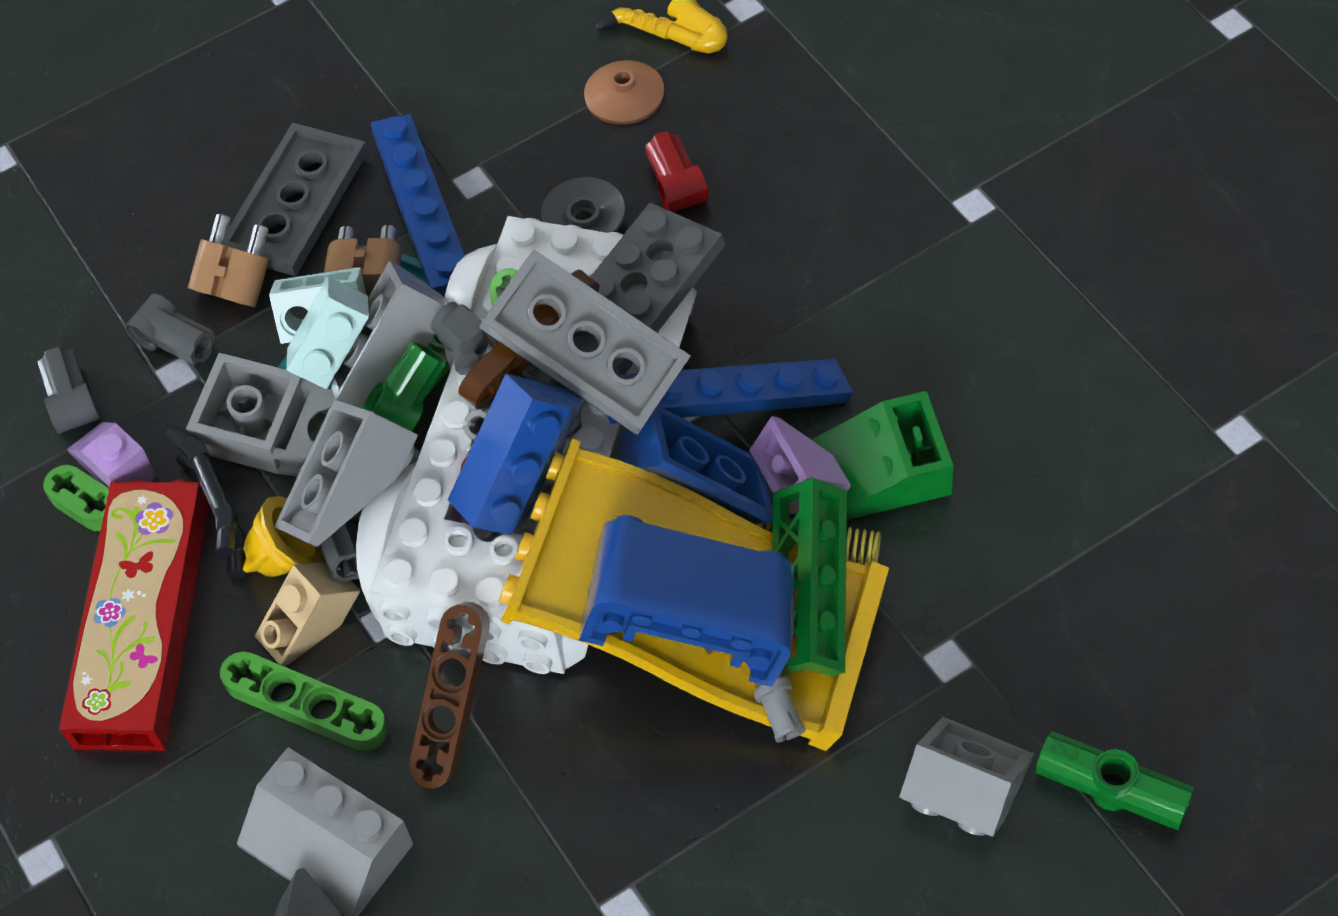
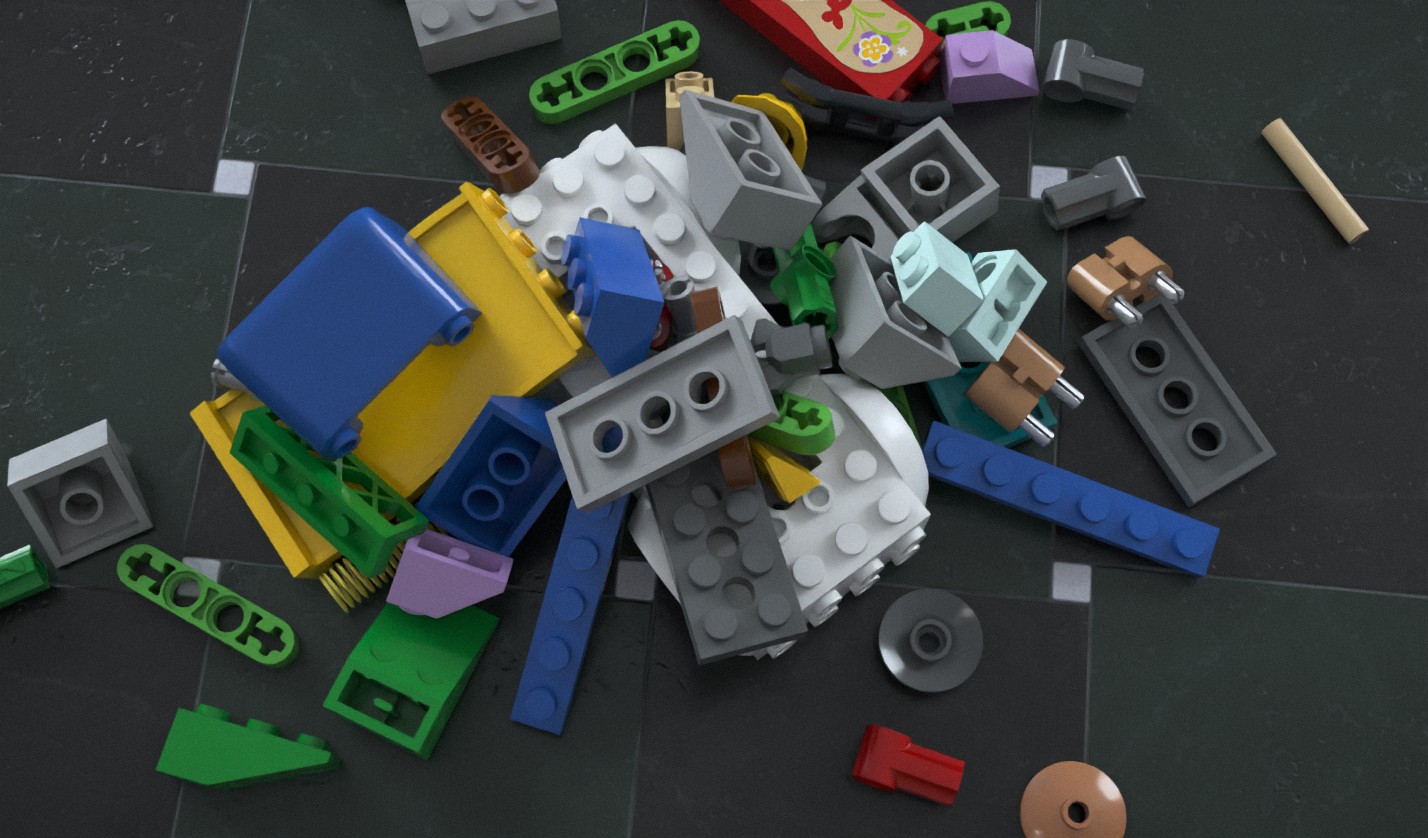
camera: 120 degrees right, 15 degrees up
none -> bright green beam [117,544,300,669]
none -> green slope [156,704,341,791]
none -> tan piece [1261,118,1369,244]

